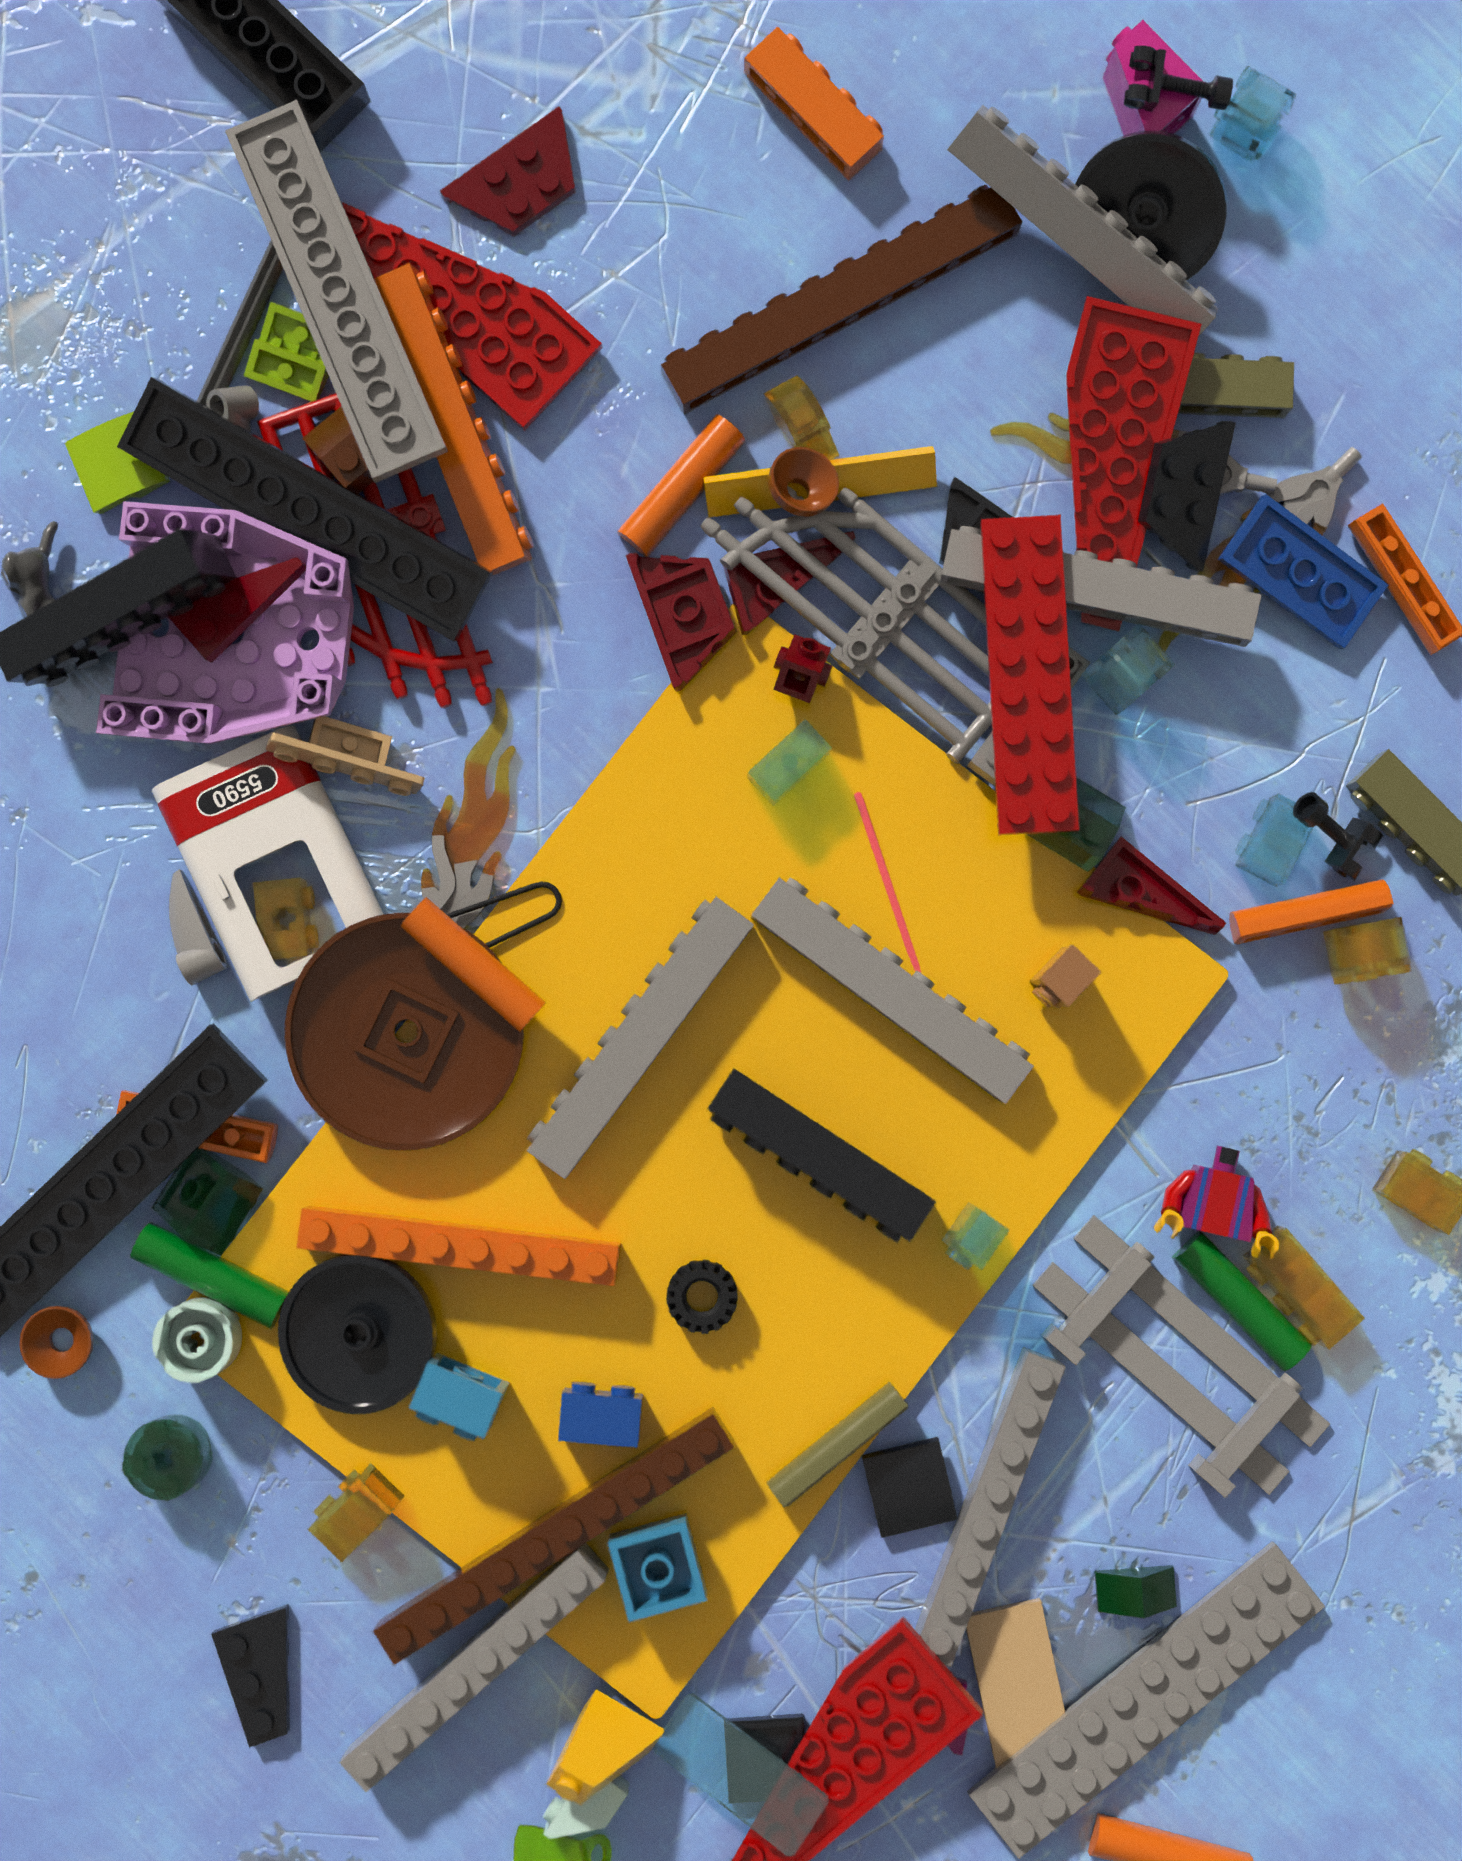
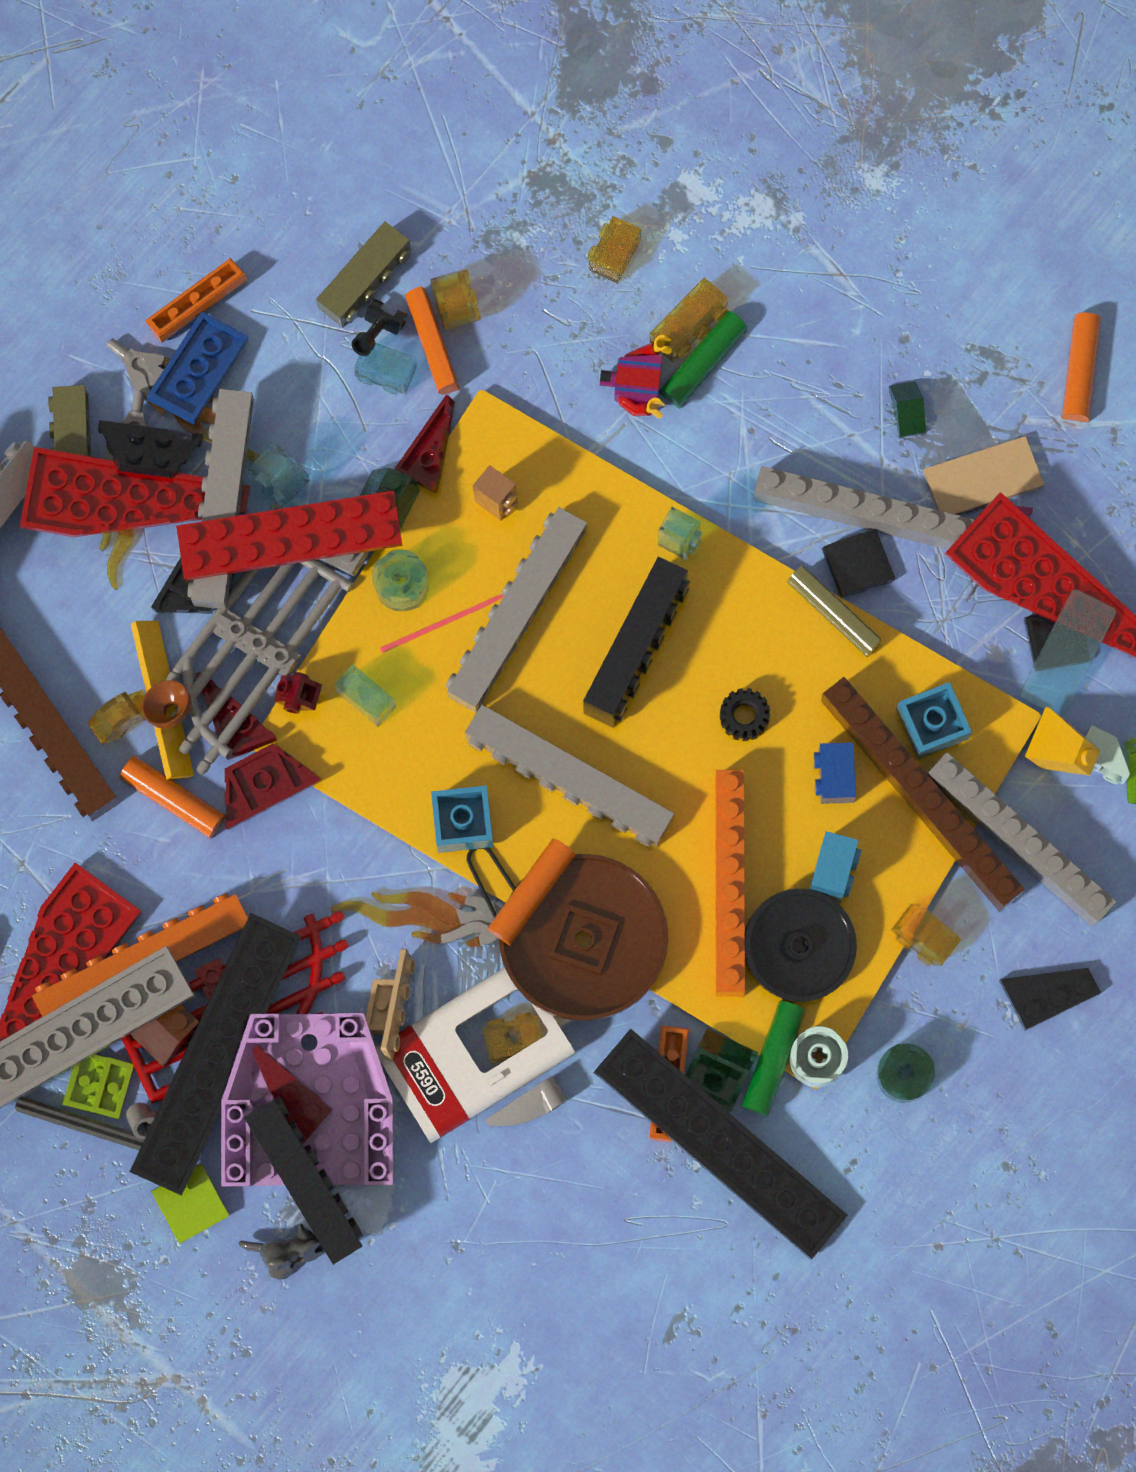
camera: 90 degrees left, 10 degrees down
dark orange piece [19,1306,94,1379] -> none
light grey plate [967,1541,1325,1859] -> none
light grey fence [1032,1215,1330,1498] -> none
none -> clear light blue brick [372,549,429,611]
none -> dark azure brick [431,785,494,853]

